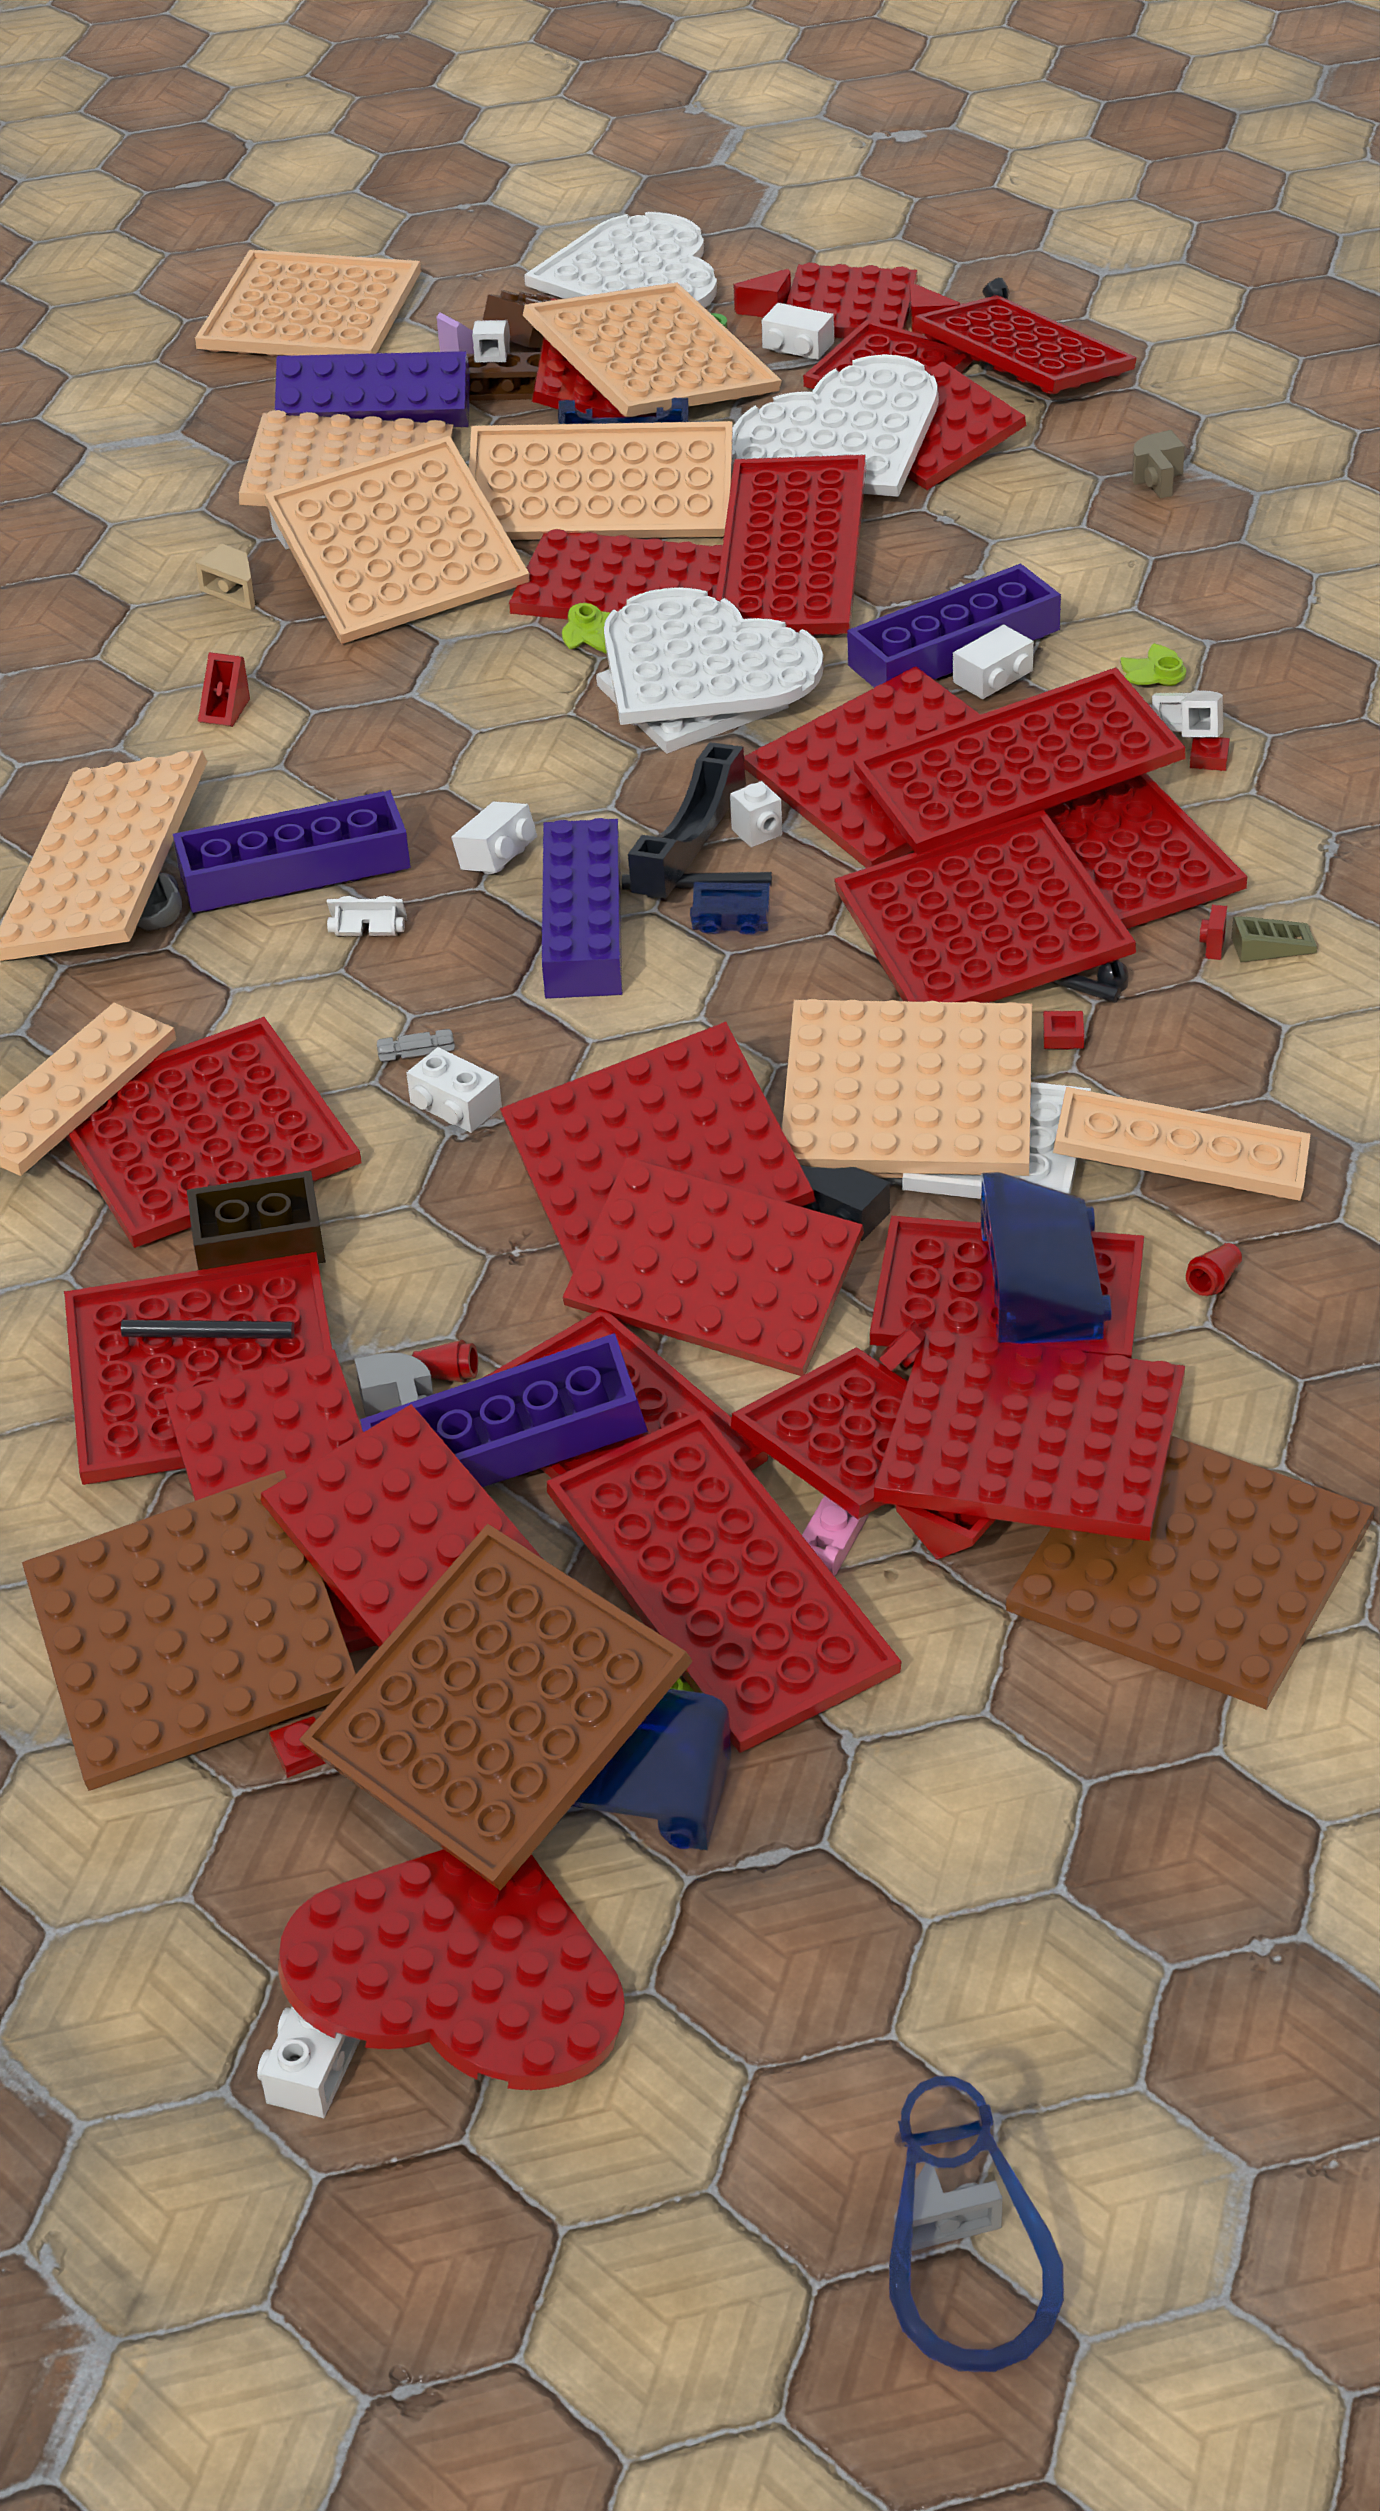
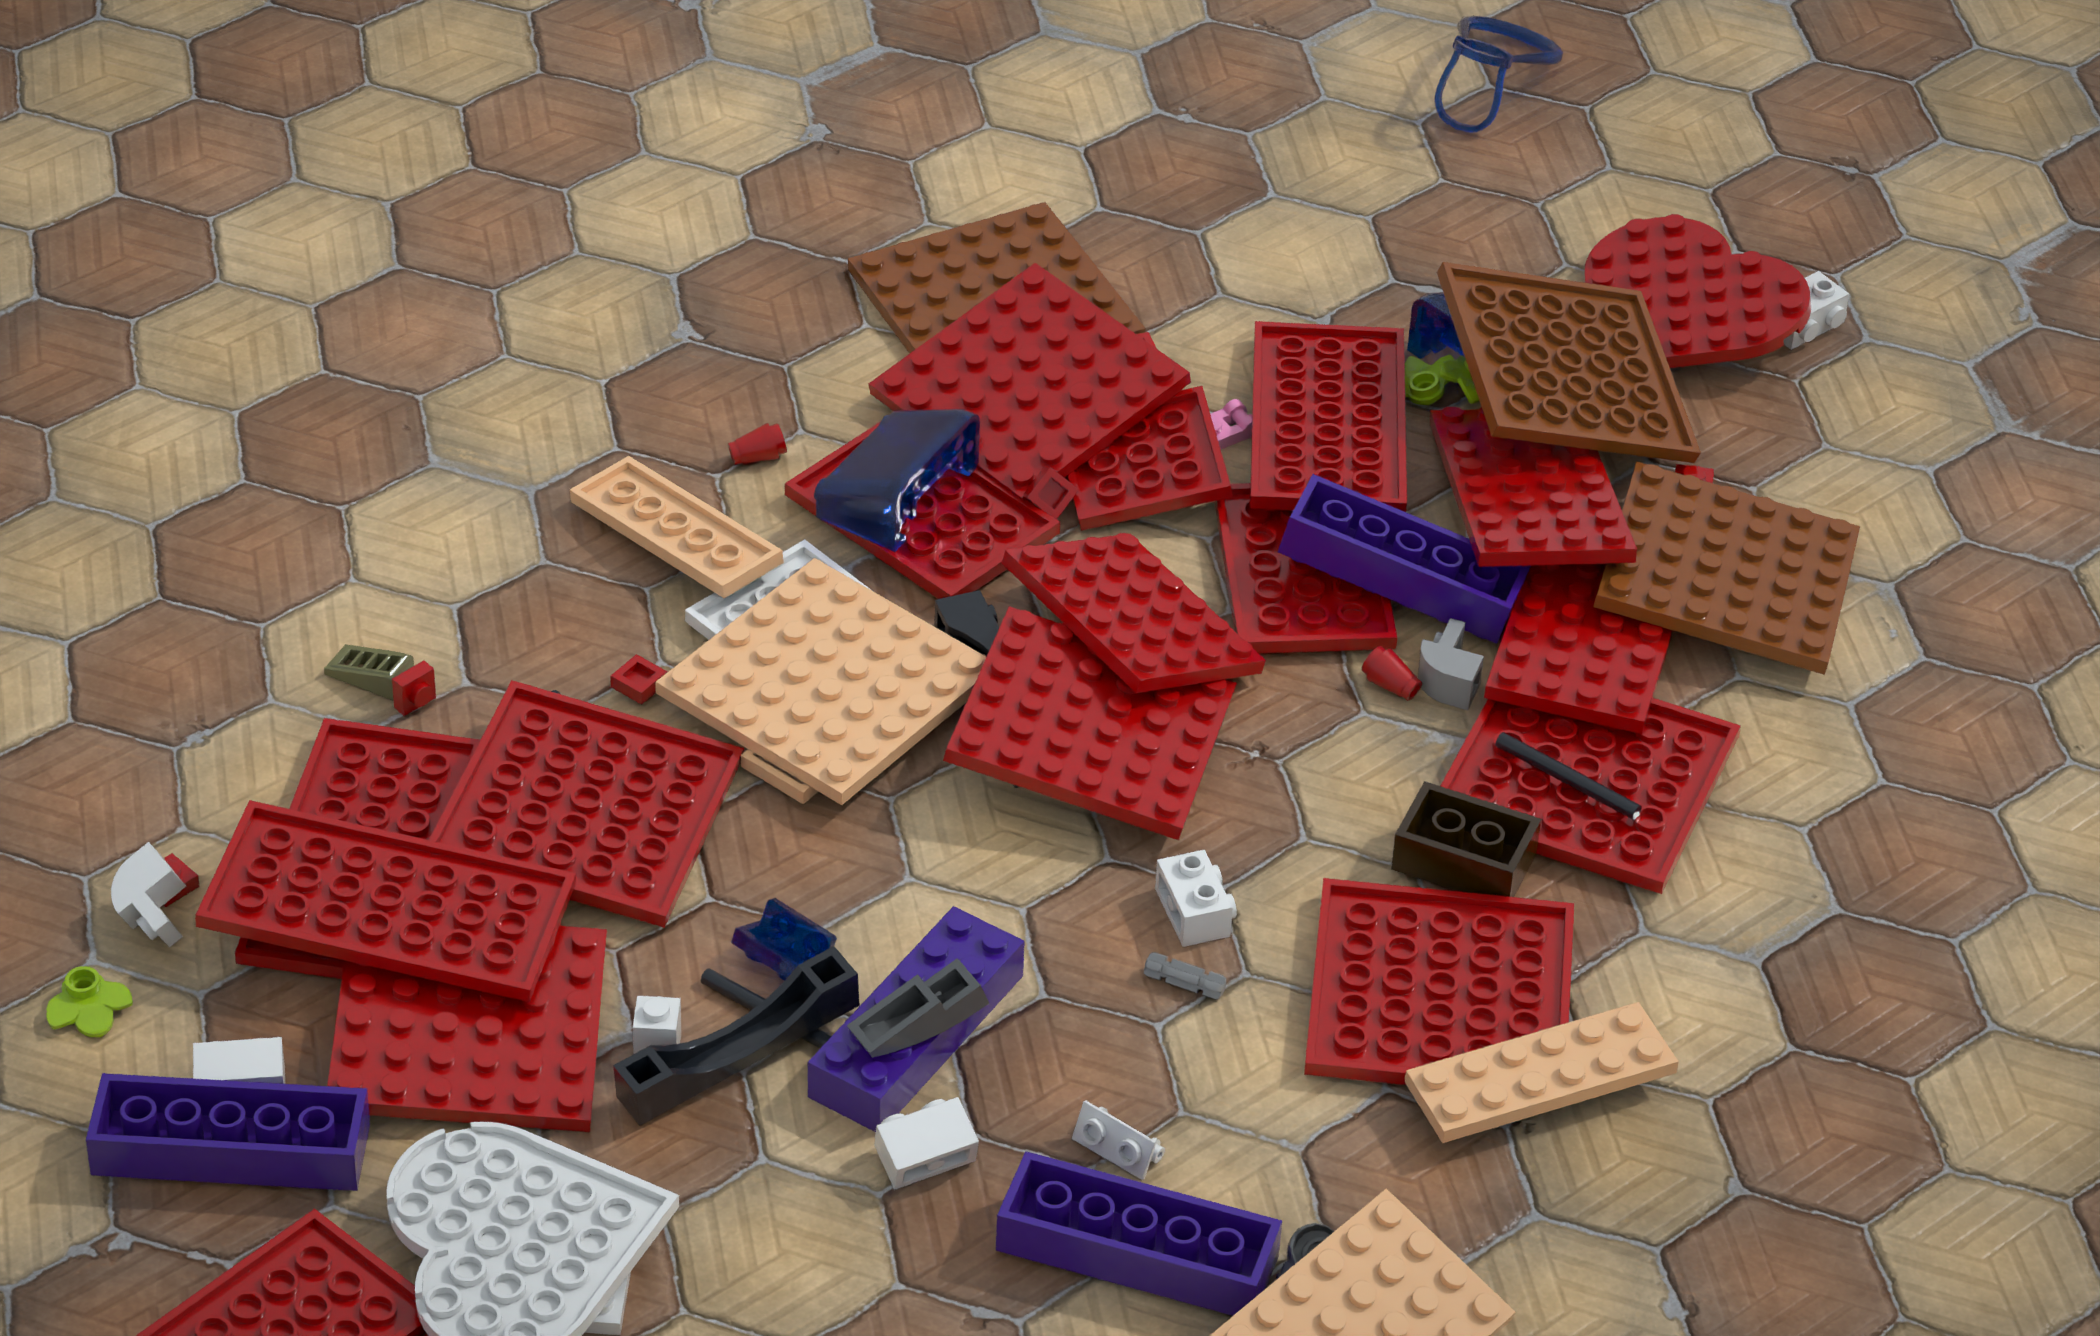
camera: 150 degrees left, 0 degrees up
light grey slope [894,2159,1002,2254] -> none
none -> dark grey slope [847,958,989,1058]

